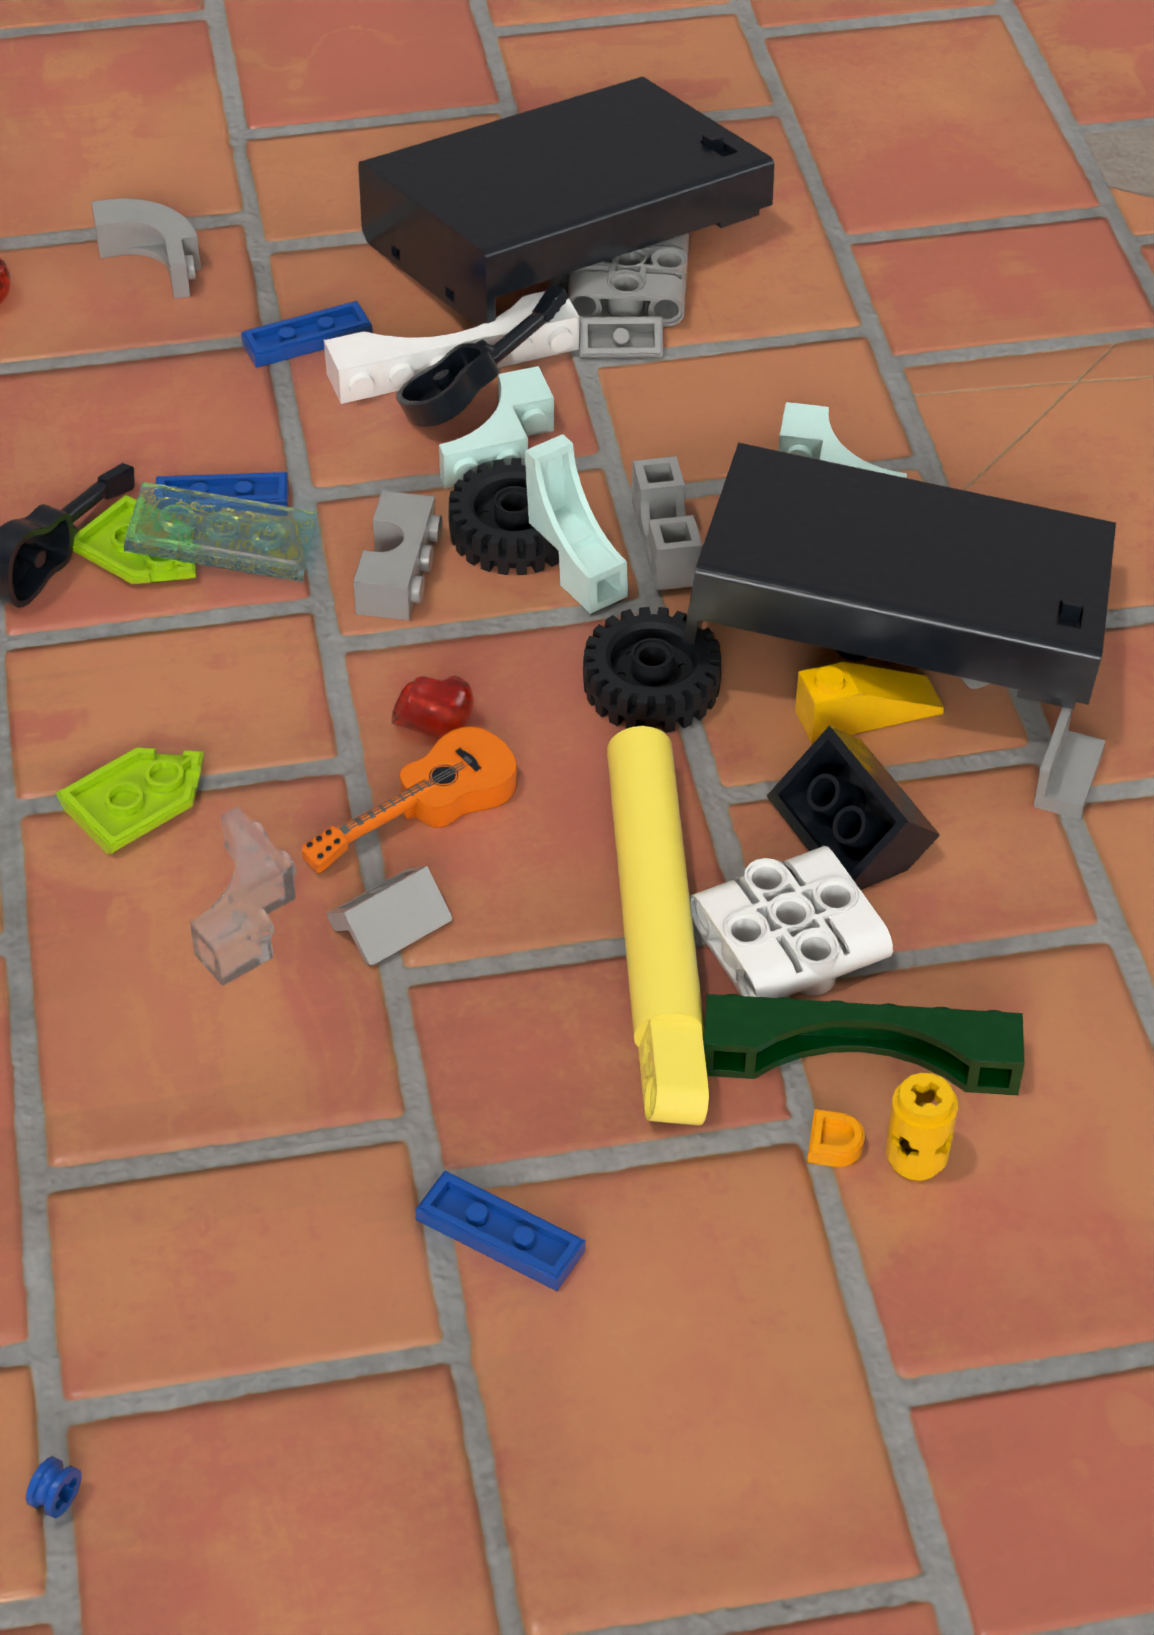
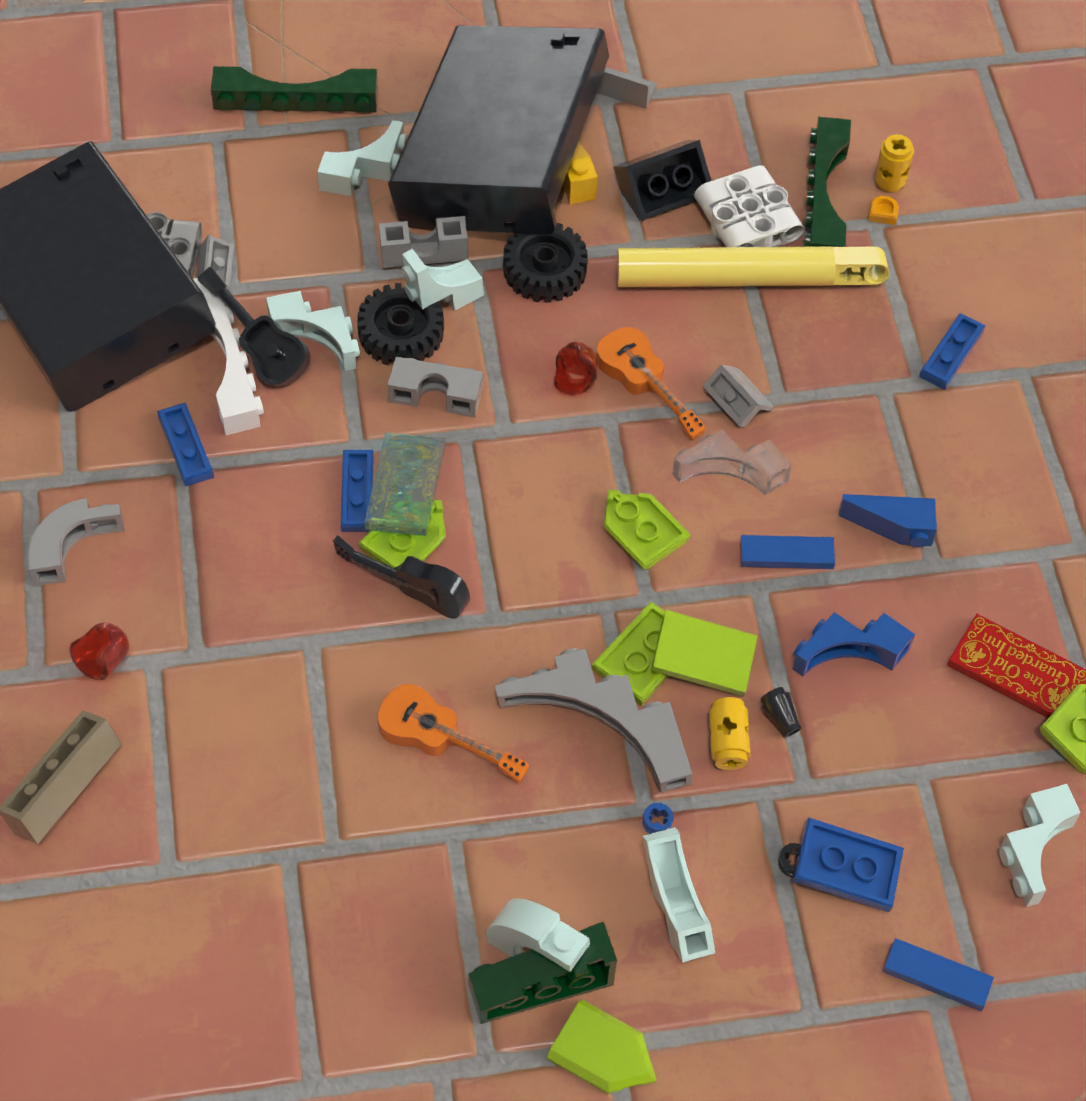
camera: 90 degrees left, 10 degrees up
none -> dark green arch [211,66,378,112]
none -> blue tile [740,535,835,569]
none -> blue slope [839,494,937,547]

